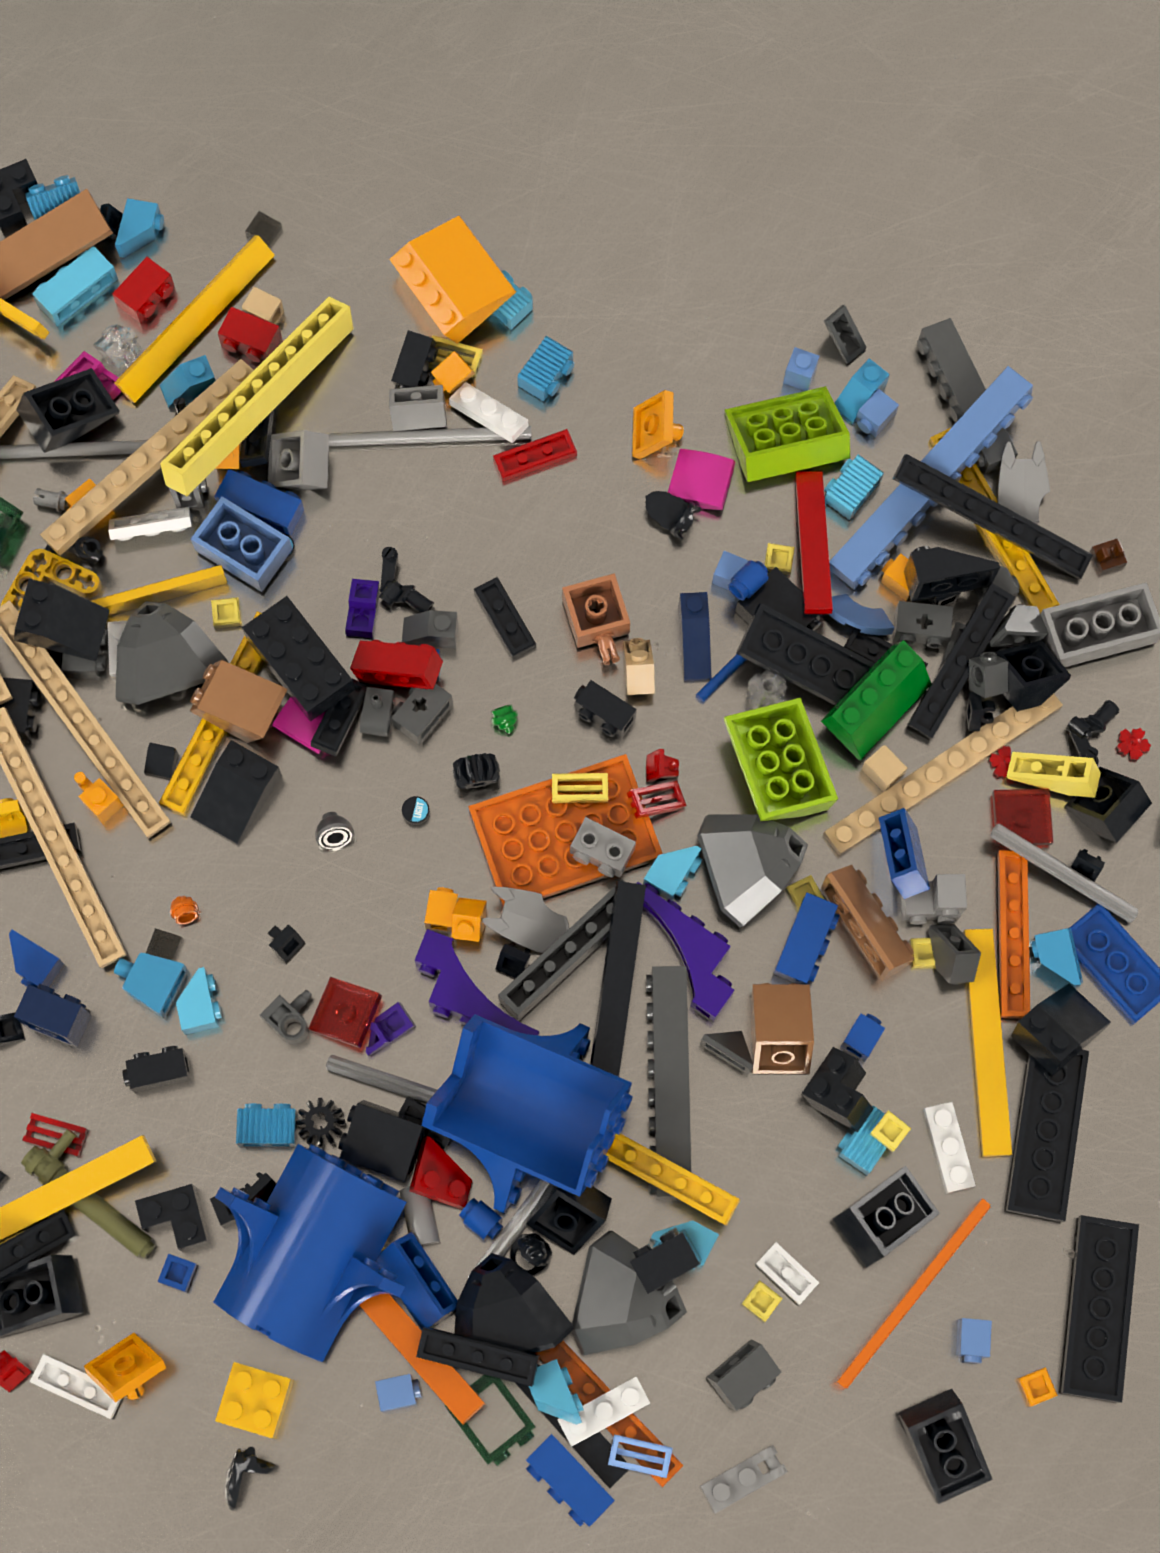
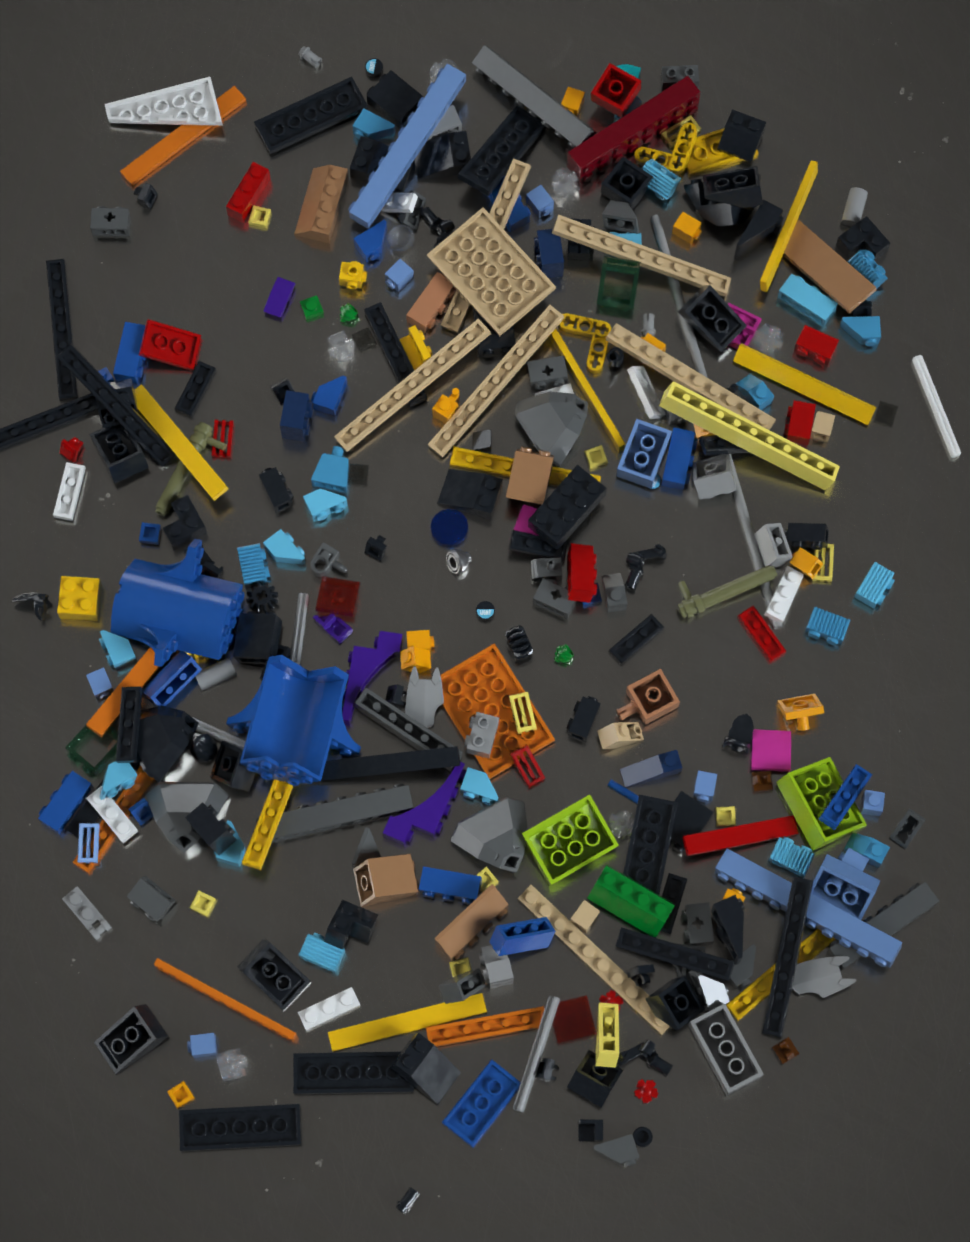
camera: 80 degrees right, 0 degrees up
black slope [14,579,110,661] -> none
light orange tile [84,1333,166,1403] -> none
orange plate [170,895,198,924] -> none
dark purple slope [345,579,379,638] -> none
light orange slope [389,216,516,344] -> none
red wing [409,1136,472,1209] -> none
blue brick [459,1198,503,1241] -> none
red brick [646,749,679,783] -> none
blue brick [728,560,769,601] -> none
white plate [755,1242,819,1305] -> none
medium blue tile [829,594,895,635] -> none
blue brick [840,1013,885,1062] -> none
light yellow tile [870,1110,911,1152] -> none
dark grey brick [969,652,1008,698] -> none
dark azure slope [1031,927,1083,985] -> none
none -> medium azure slope [99,630,138,670]
none -> blue plate [128,798,153,826]
none -> clear brick [216,1048,248,1082]
none -> medium azure slope [263,529,306,565]
none -> clear blue tile [430,509,468,546]
none -> olive cylinder [677,565,777,618]
none -> reddish brown tile [751,771,773,793]
none -> medium blue brick [811,854,880,920]
none -> blue tile [818,764,873,830]
none -> white axle [912,355,961,458]

